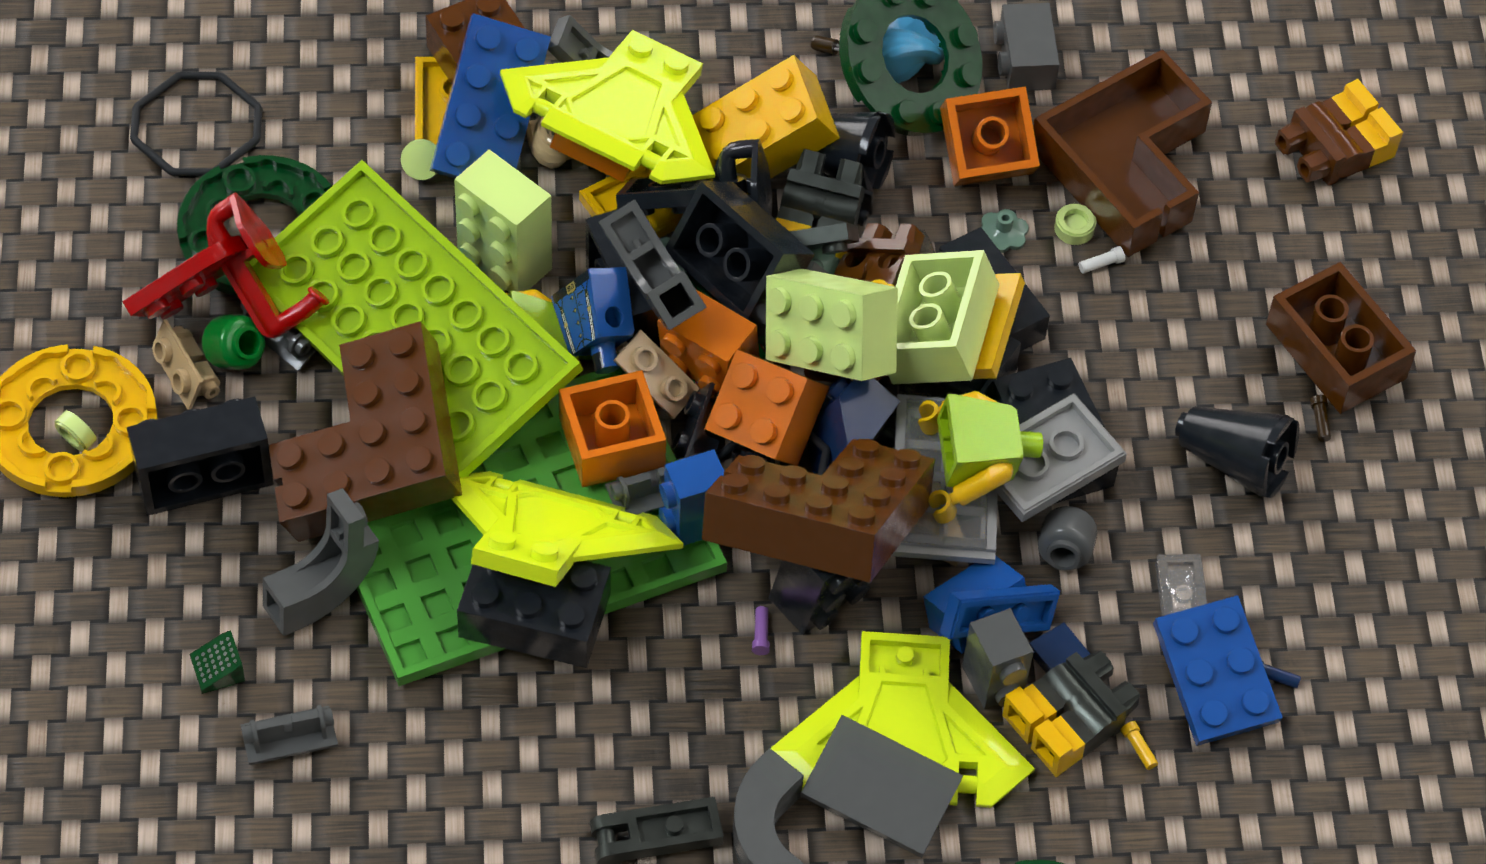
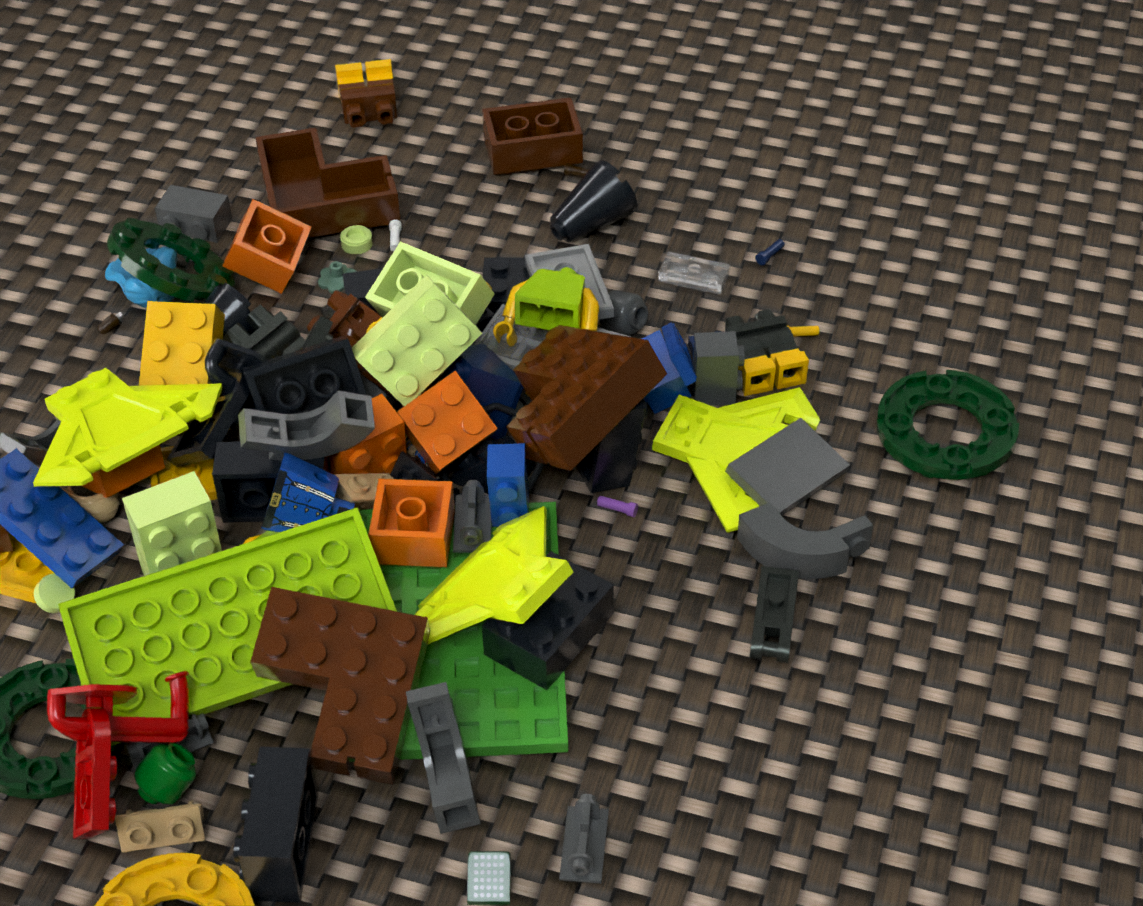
camera: 65 degrees left, 10 degrees down
blue plate [1153,595,1283,746] -> none

